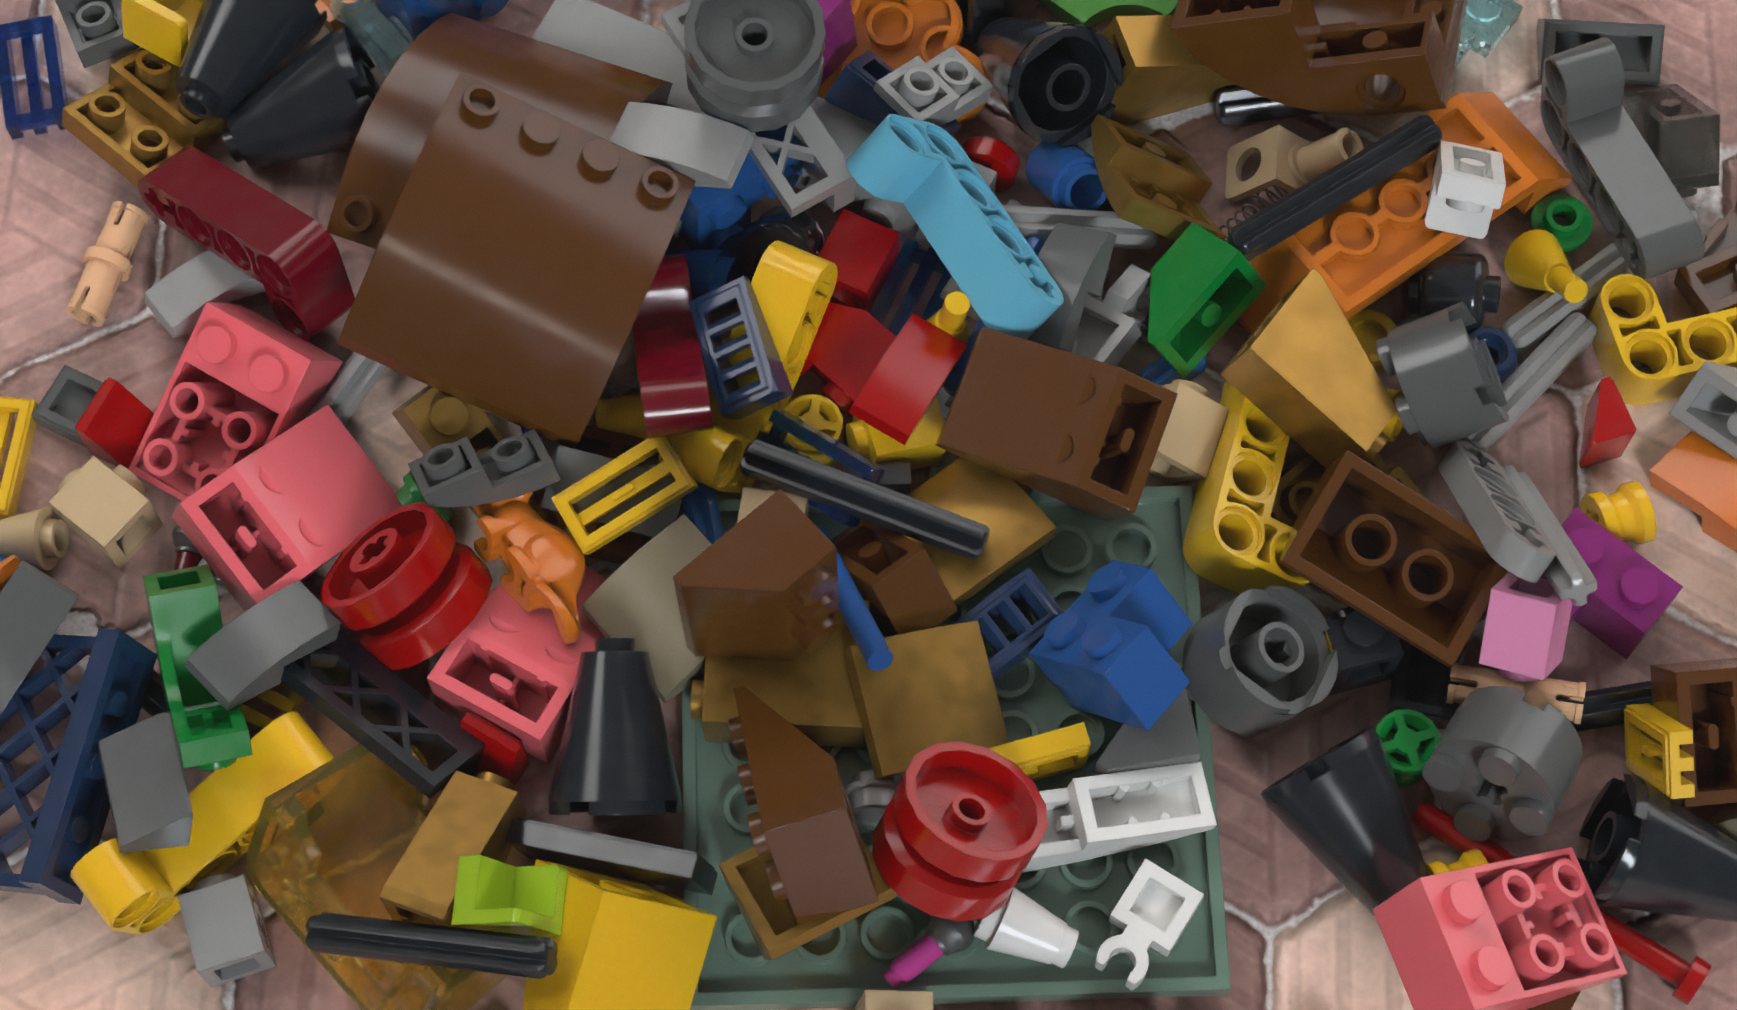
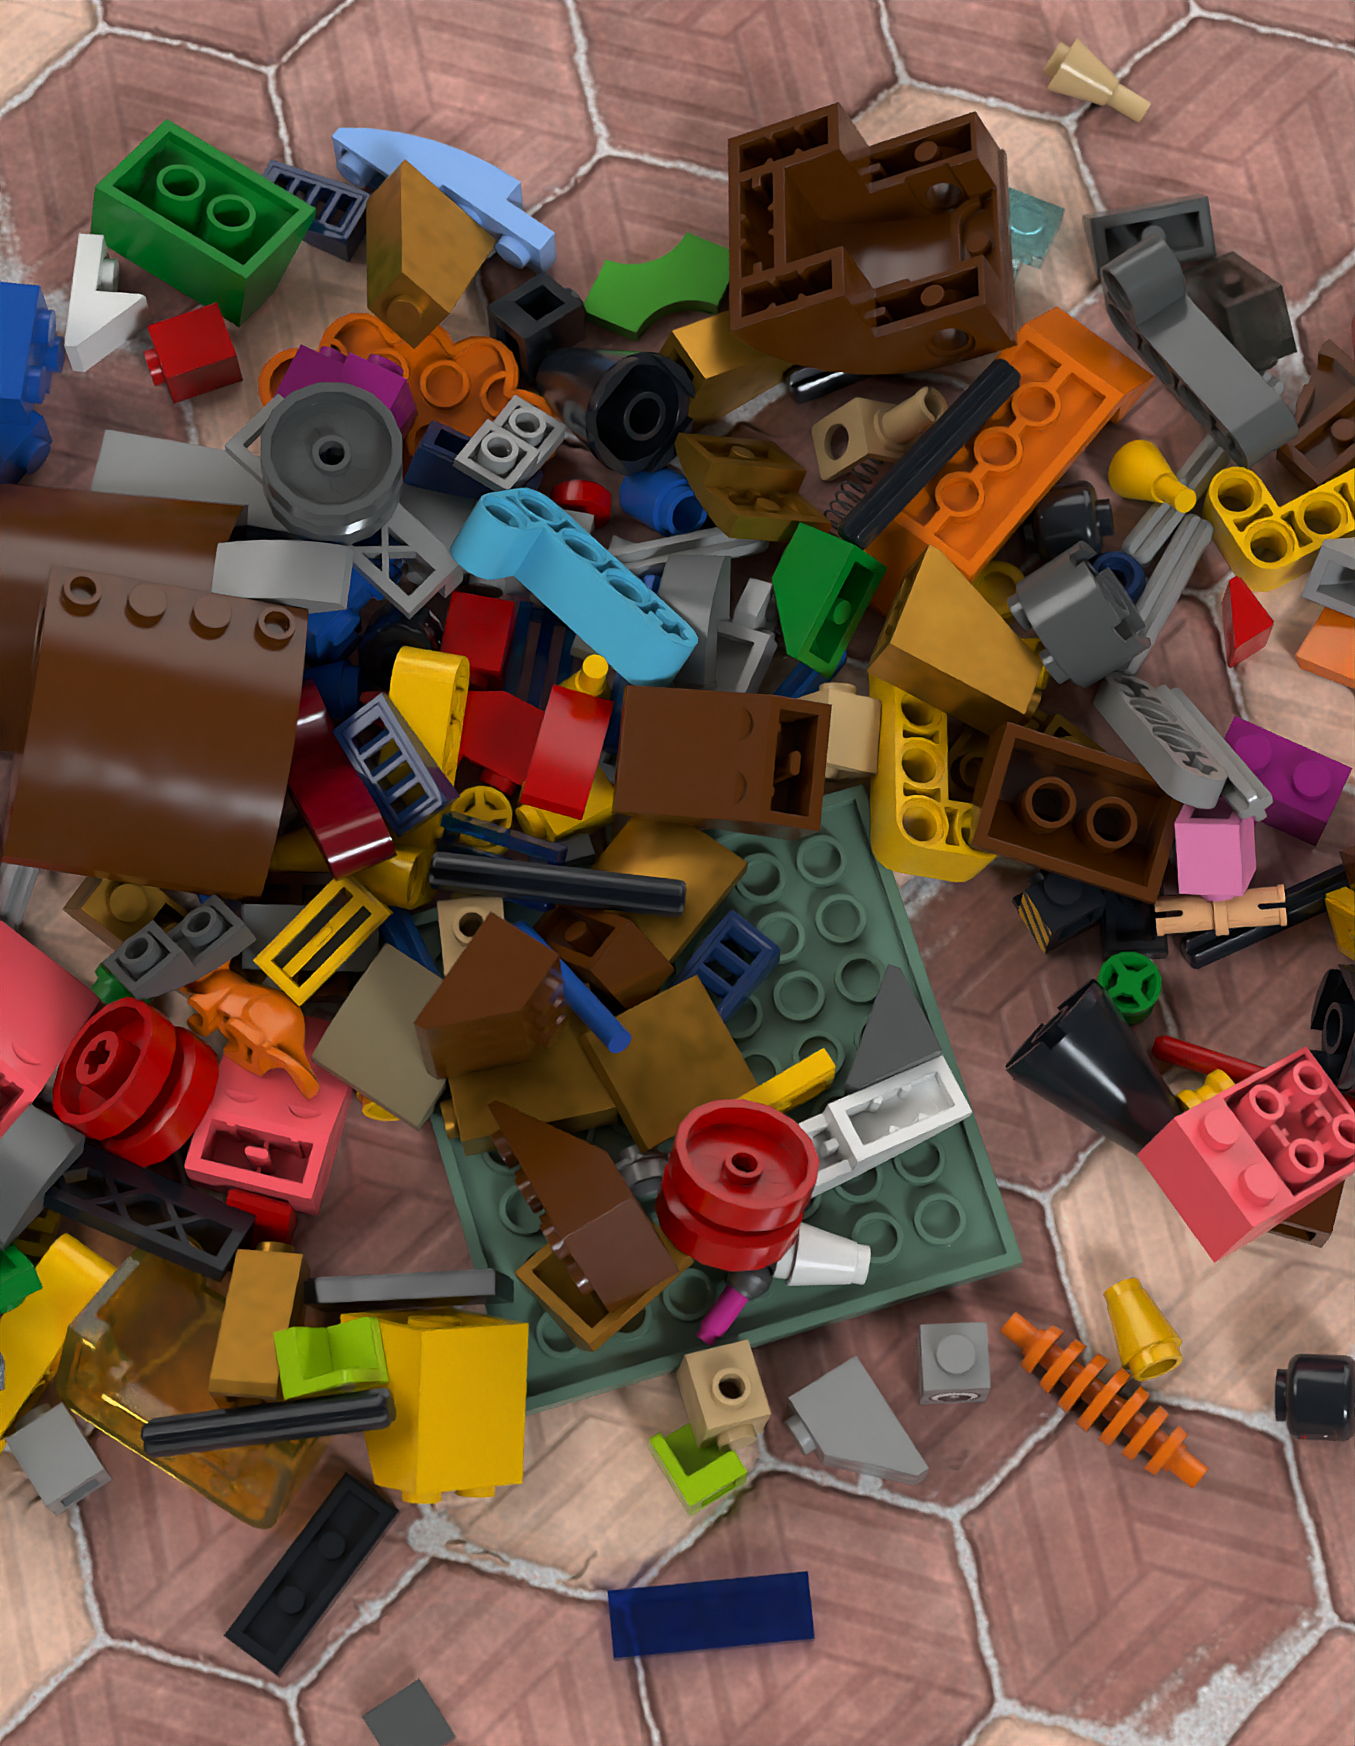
camera: 15 degrees left, 5 degrees up
black cone [548,638,682,815] -> none
blue brick [1029,560,1193,731] -> none
white plate [1095,858,1204,990] -> none
dark grey brick [1181,585,1338,738] -> none
dark grey brick [1422,686,1583,842] -> none
white slope [1425,140,1506,239] -> none
green plate [1529,194,1593,253] -> none
yellow wheel [1581,481,1657,545] -> none

